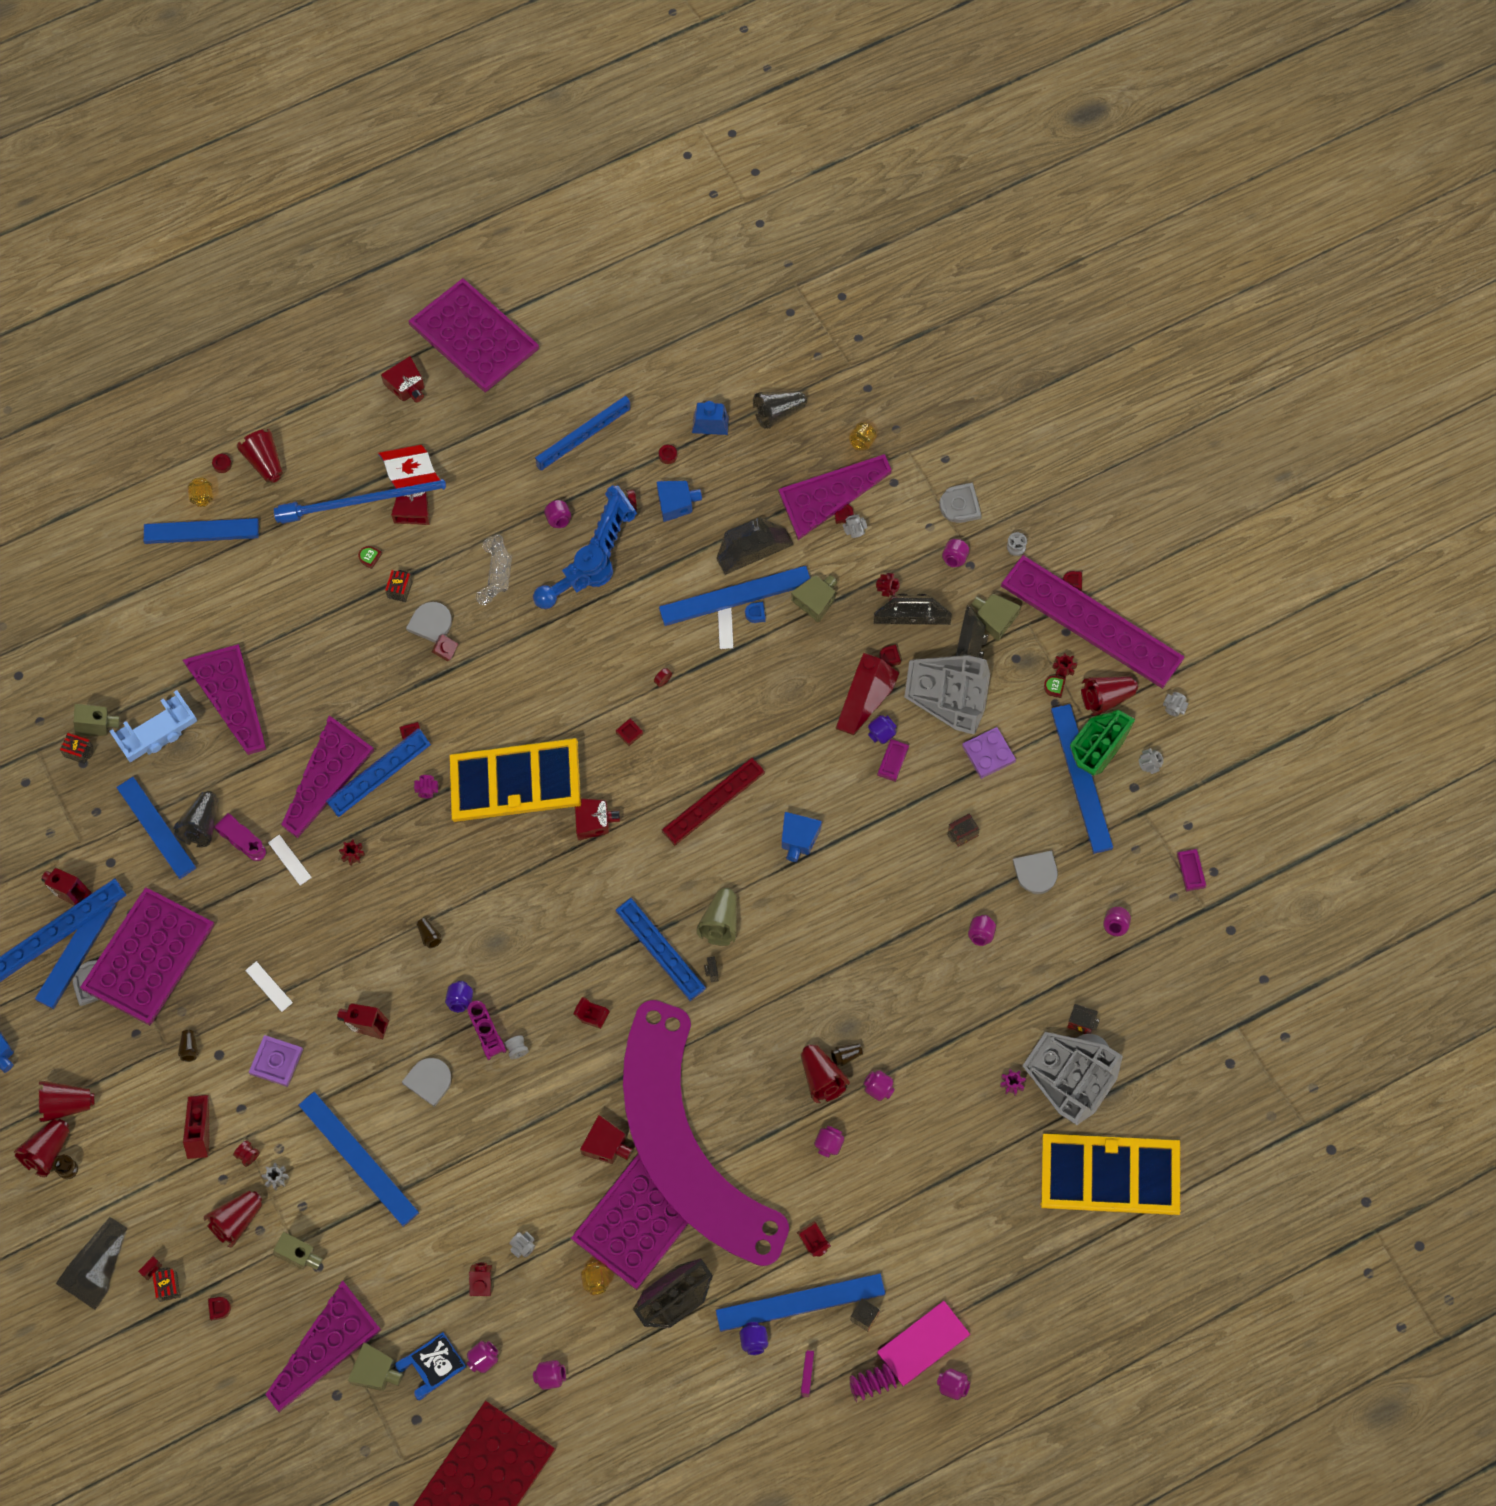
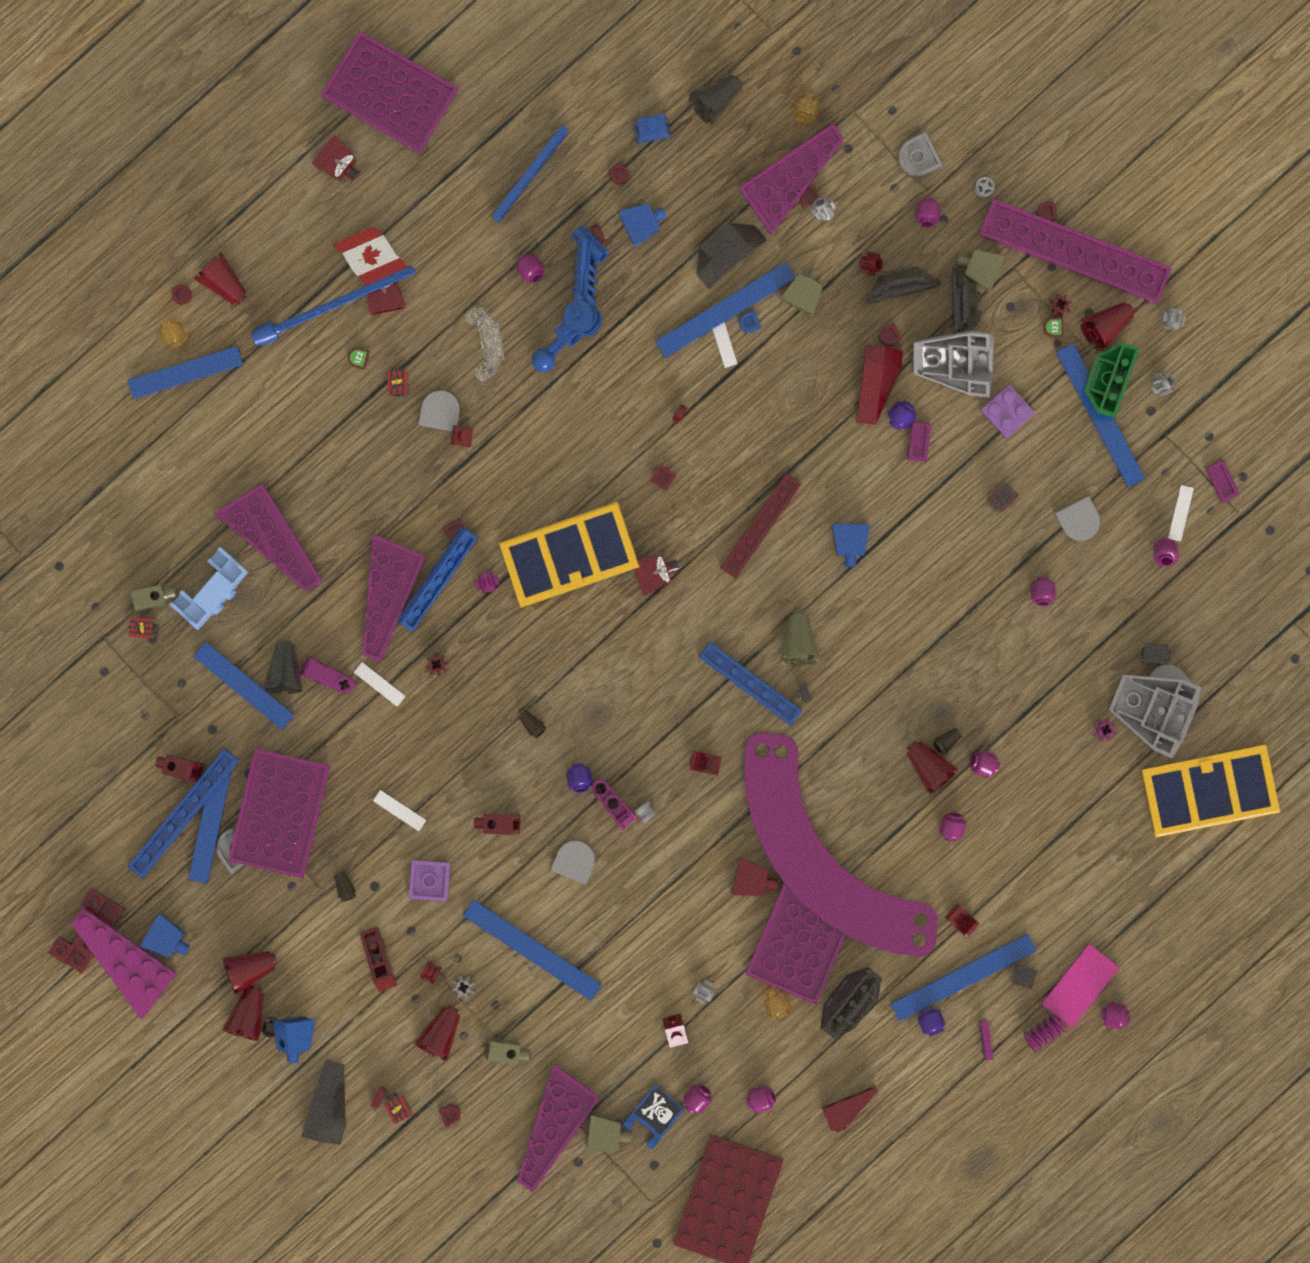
camera: 15 degrees left, 20 degrees up
none -> blue torso [274,1016,315,1063]
none -> dark red slope [822,1086,878,1132]
none -> white sticker [1168,485,1194,542]

